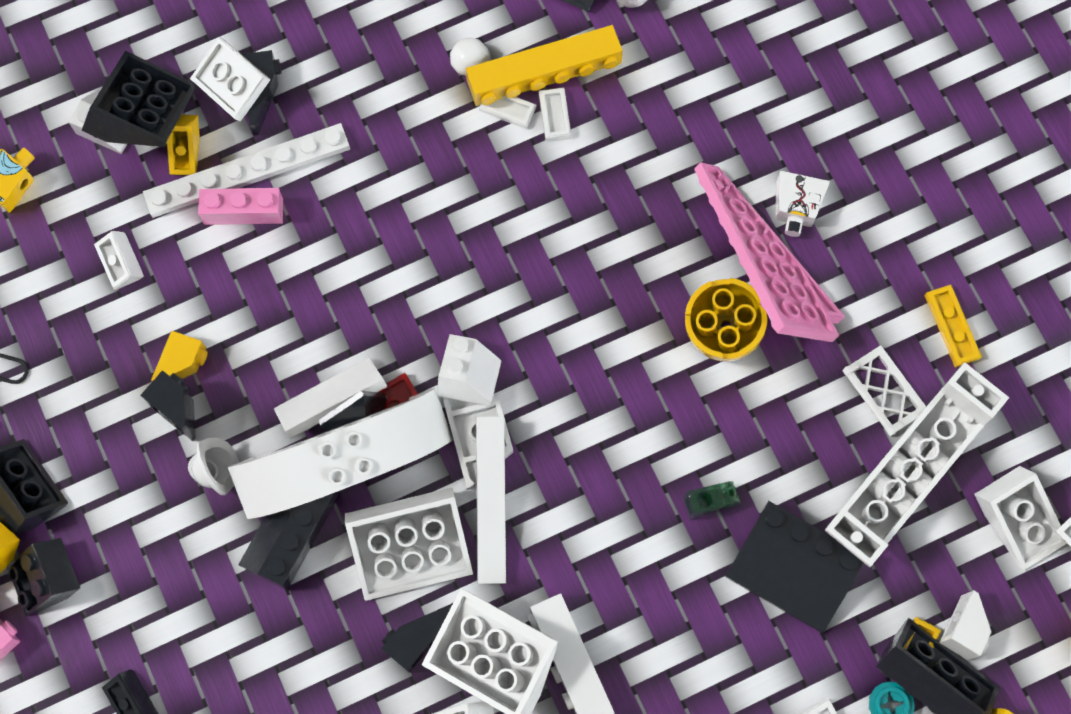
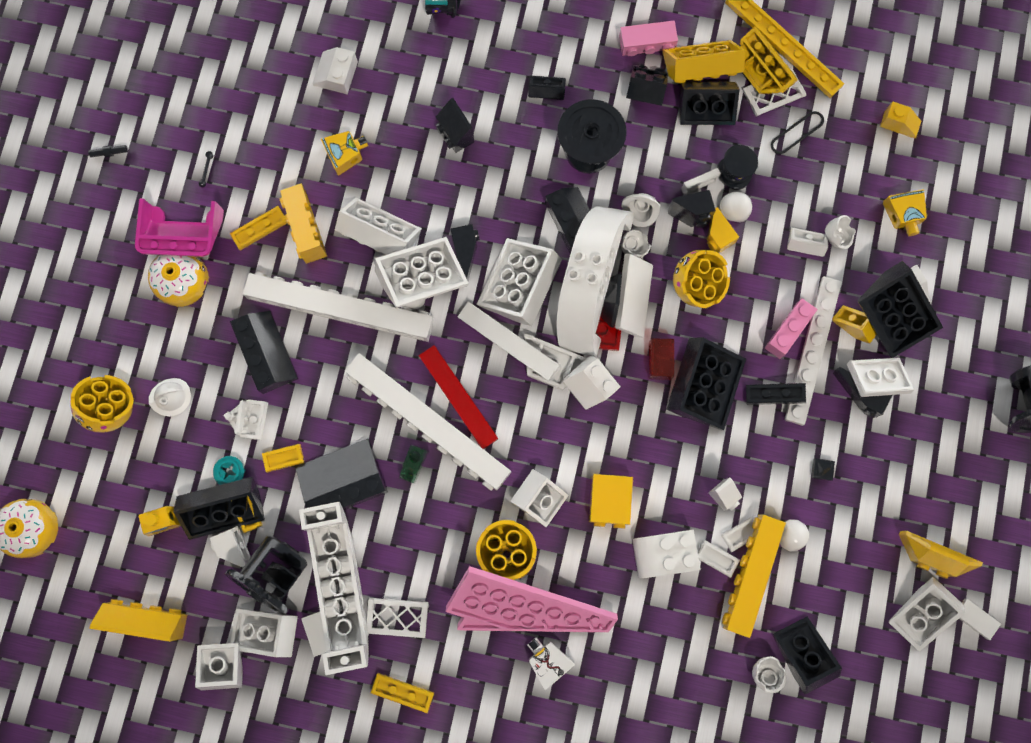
camera: 130 degrees right, 5 degrees up
none -> black piece [225,536,307,615]
none -> yellow tile [262,444,305,473]
none -> white tile [301,612,327,657]
none -> white brick [345,353,511,491]
none -> red tile [418,345,498,449]
none -> white slope [511,469,569,527]
none -> black piece [557,99,627,174]
none -> yellow brick [589,474,633,529]
none -> white hair [621,230,651,258]
none -> white brick [632,530,701,579]
none -> clear red panel [649,338,674,380]
none -> black slope [666,337,746,430]
none -> yellow cylinder [673,250,730,308]
none -> white tile [681,168,721,195]
none -> white slope [709,478,742,511]
none -> black hat [717,145,758,190]
none -> white hair [719,192,752,222]
none -> black tile [746,383,806,405]
none -> black tile [812,458,835,481]
none -> white hair [825,215,856,249]

